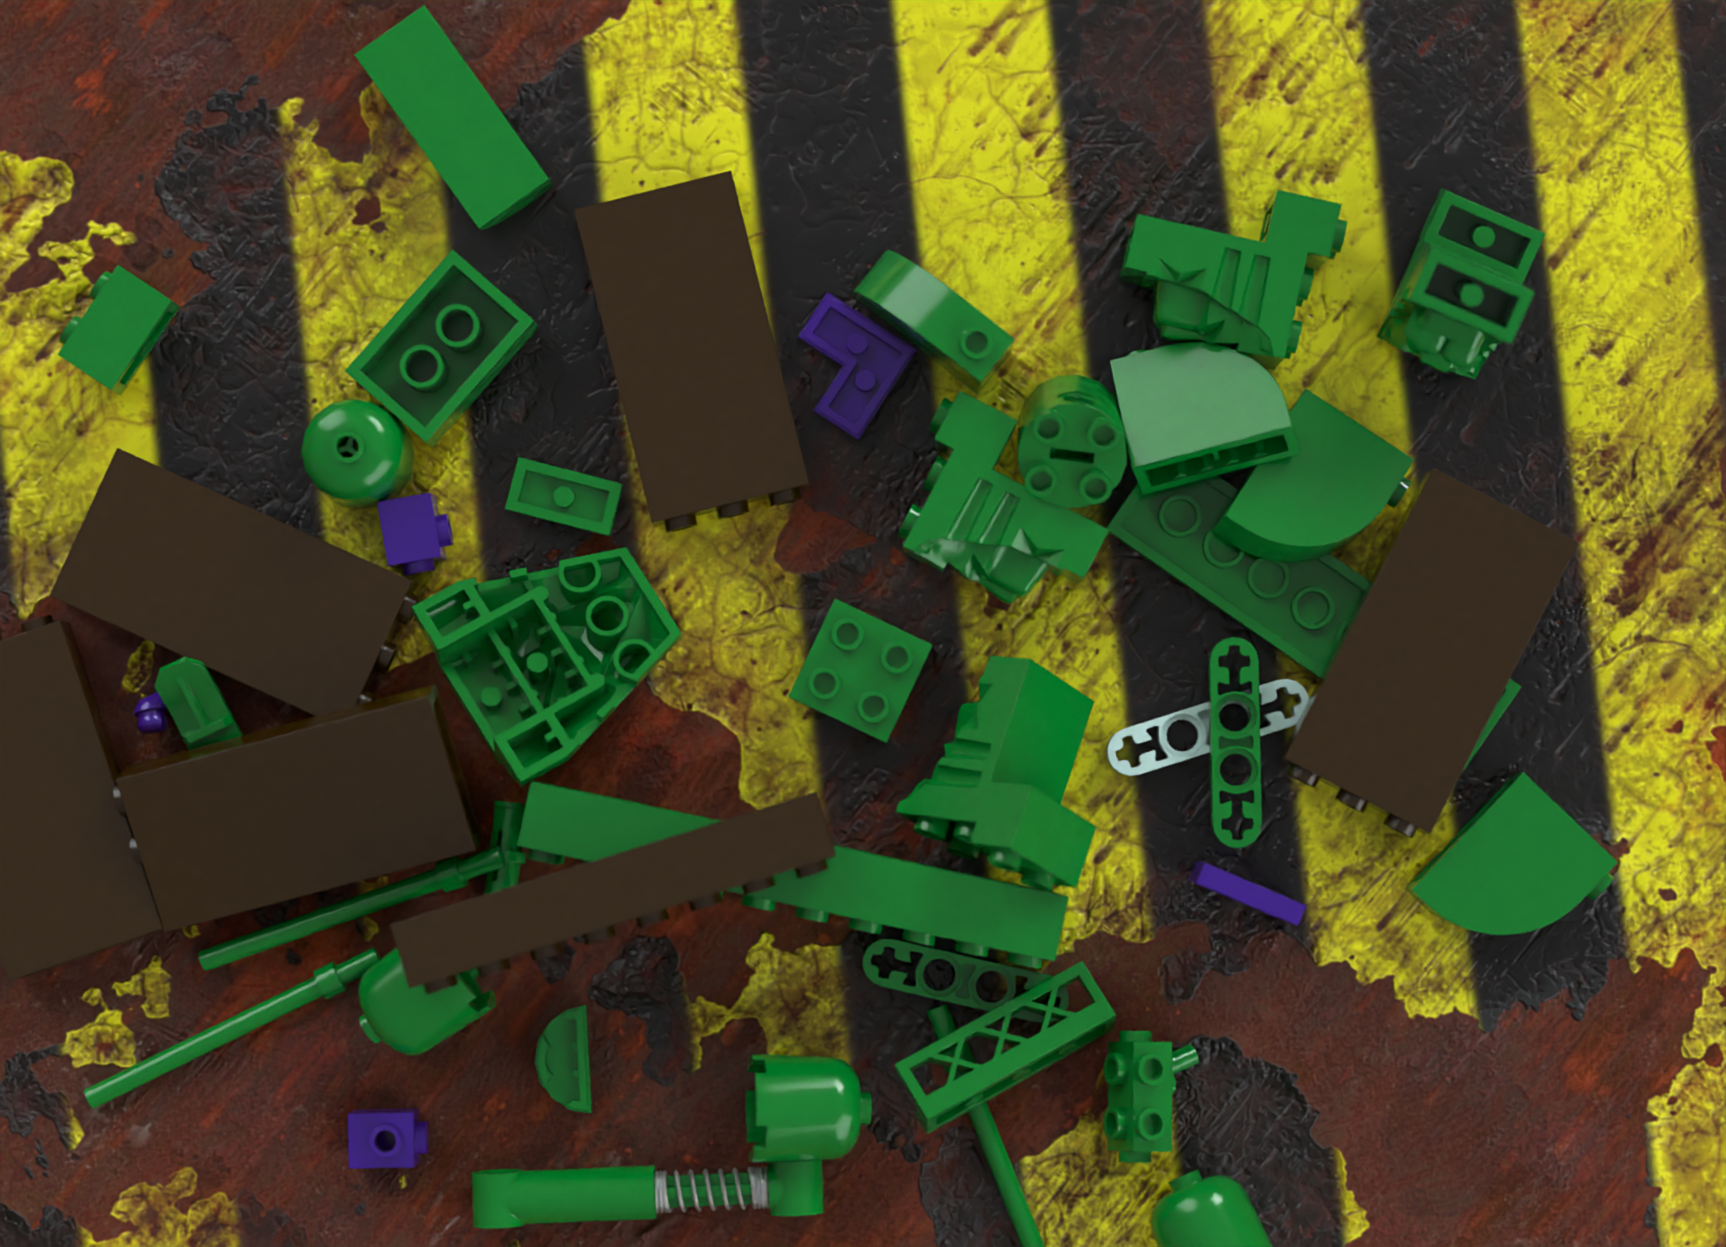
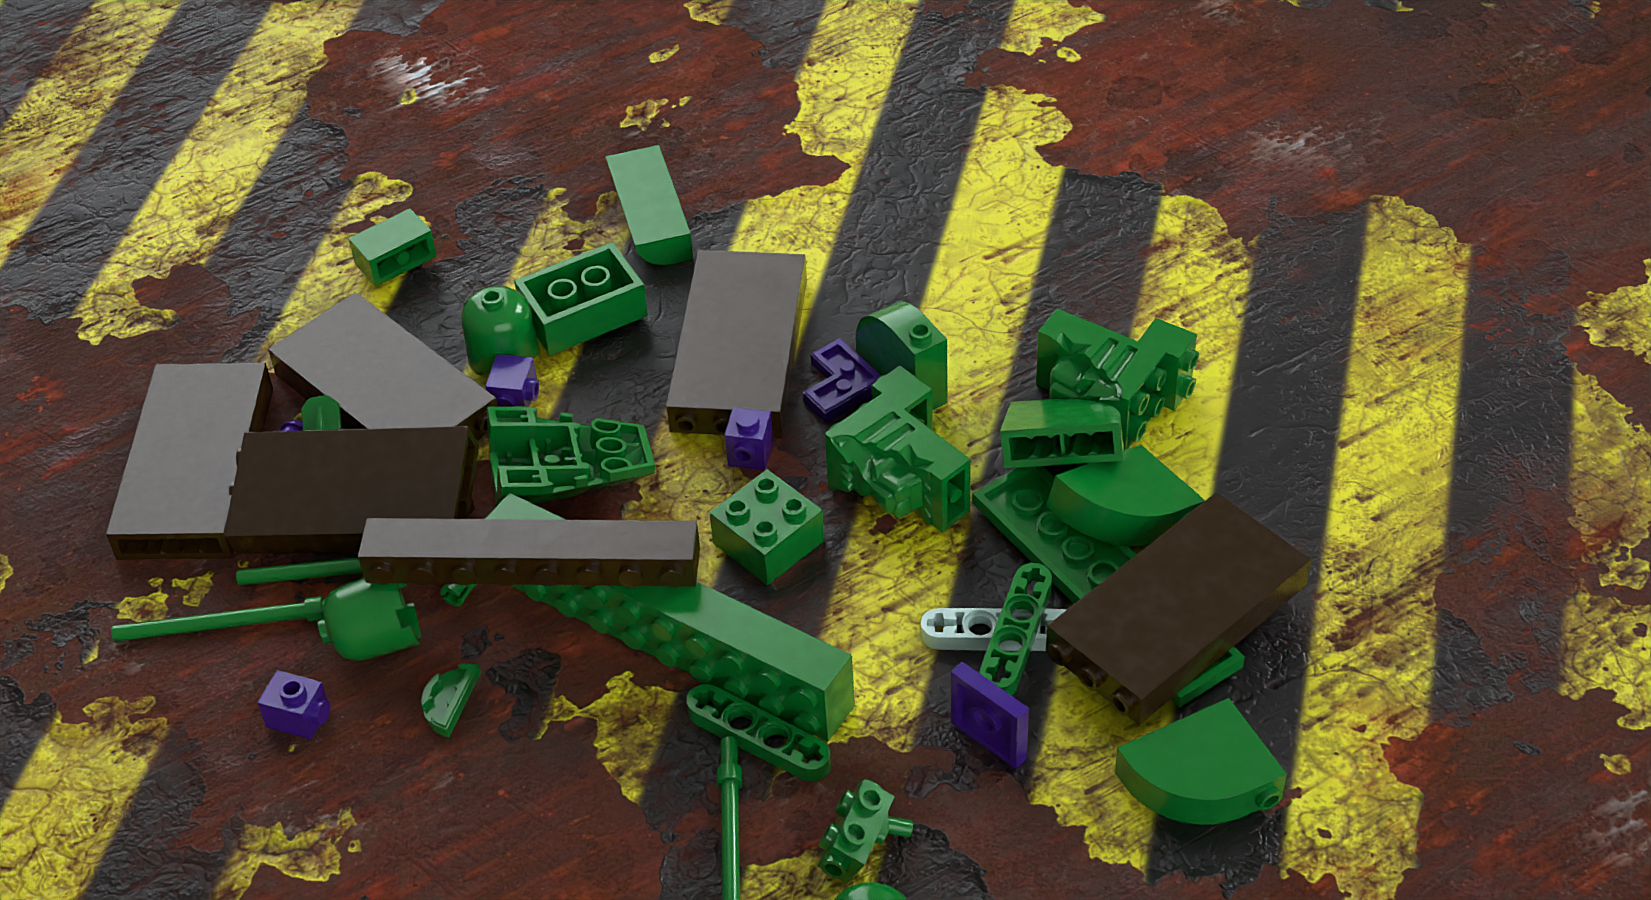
camera: 20 degrees right, 40 degrees down
green piece [471,1160,824,1229] -> none
green plate [505,457,624,537] -> none
green cylinder [745,1054,872,1162] -> none
green fence [895,961,1116,1134] -> none
green brick [896,656,1096,892] -> none
green cylinder [1018,375,1127,508] -> none
green brick [1376,188,1545,380] -> none
none -> dark purple brick [725,407,773,471]

